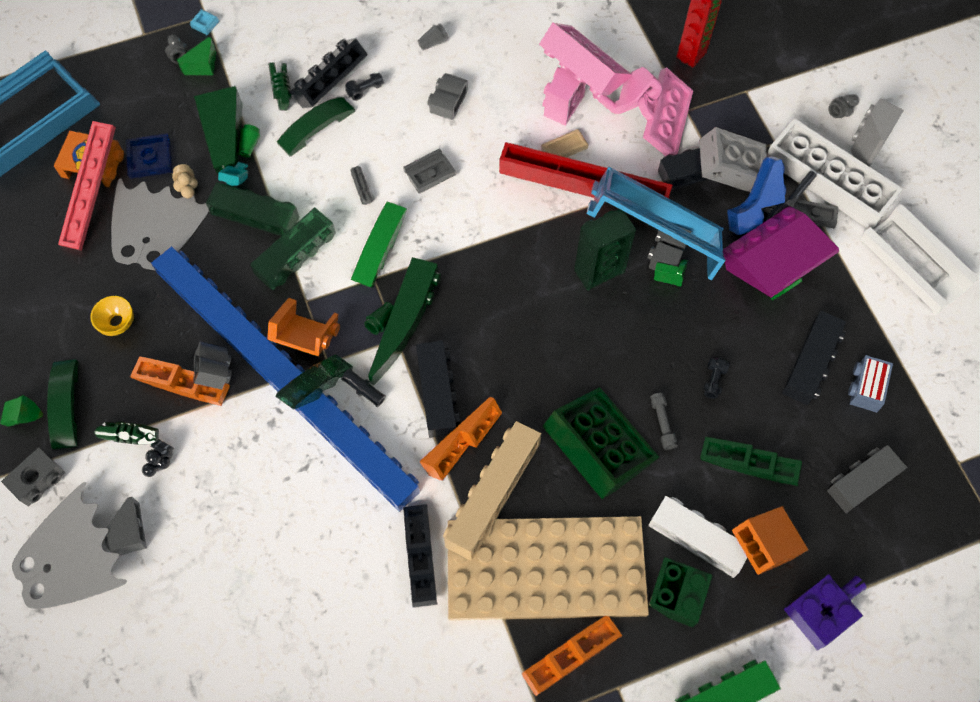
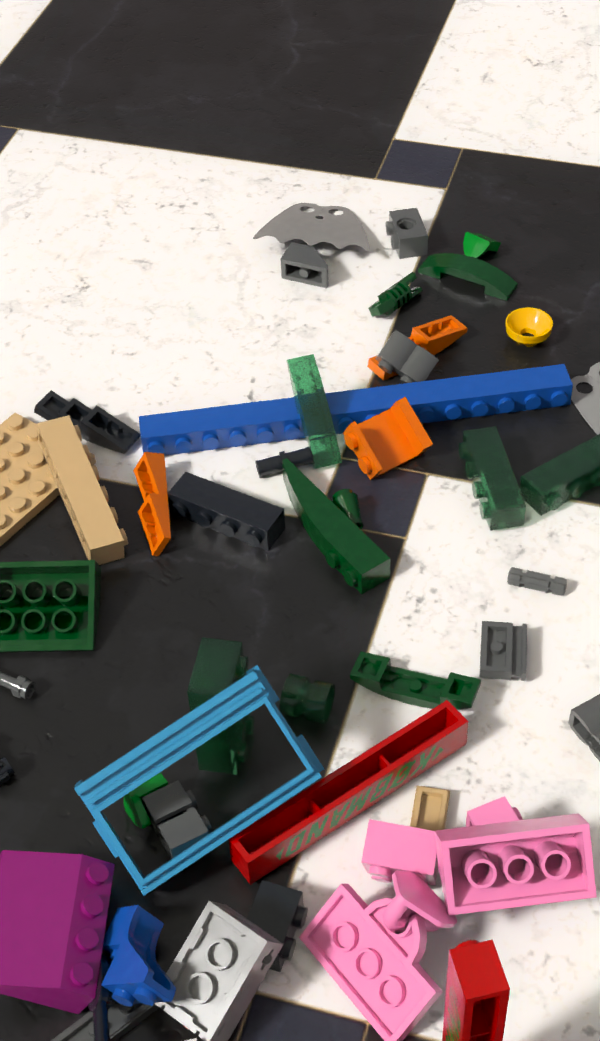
camera: 130 degrees right, 20 degrees down
black piece [142,439,174,477] -> none
green slope [351,201,407,288] -> none
none -> clear green wheel [280,673,335,724]
none -> dark green slope [350,651,481,710]
none -> bright pink brick [361,819,438,886]

